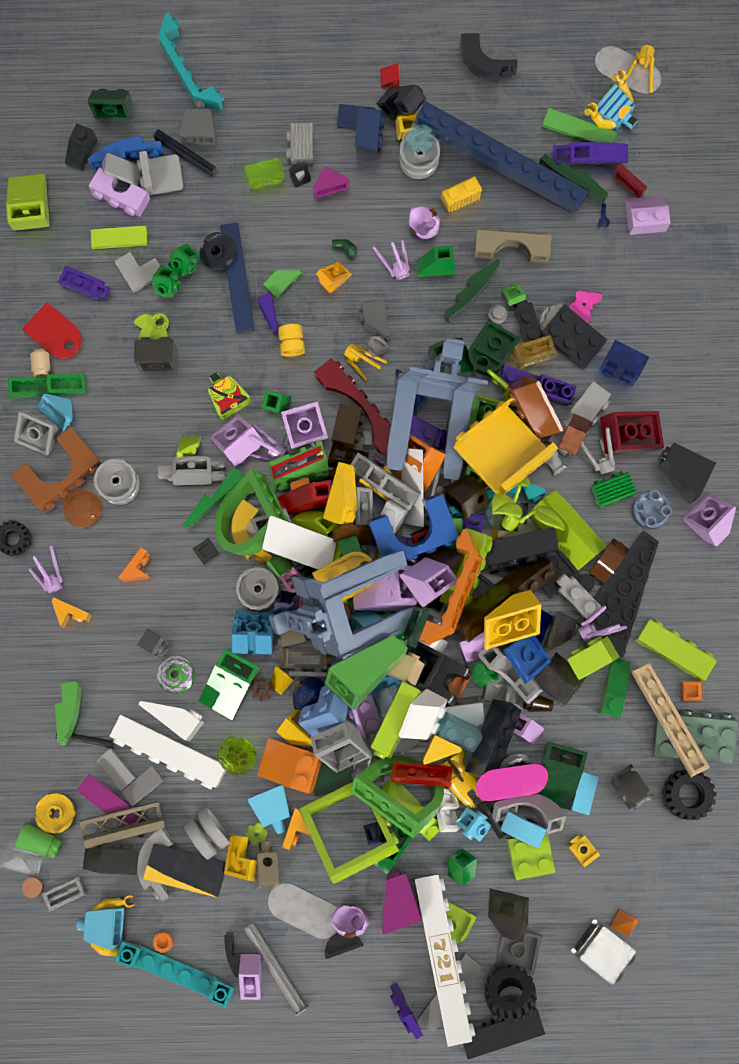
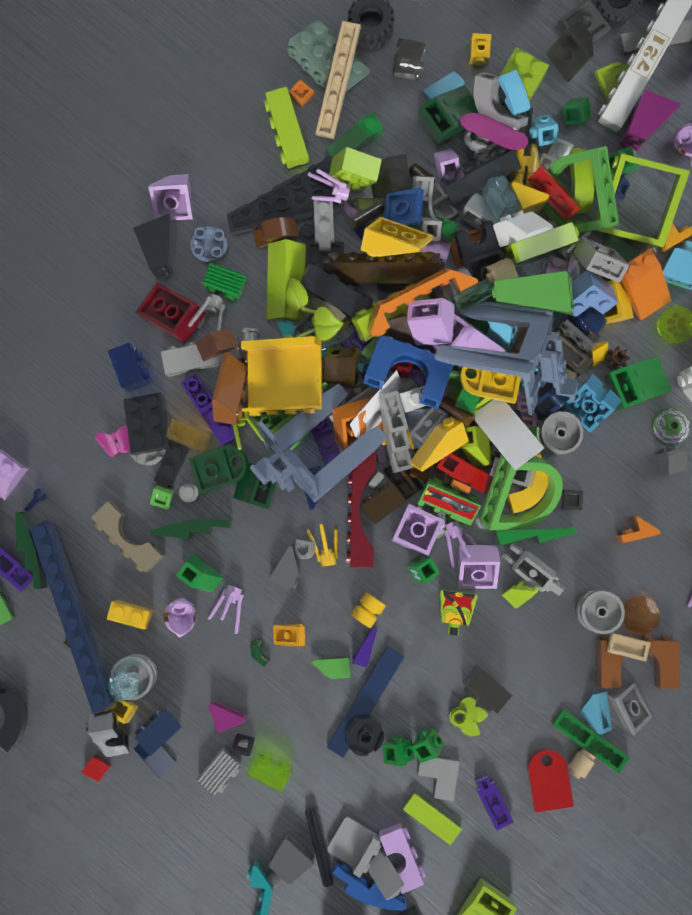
camera: 140 degrees left, 5 degrees up
none -> tan tile [606,632,651,662]

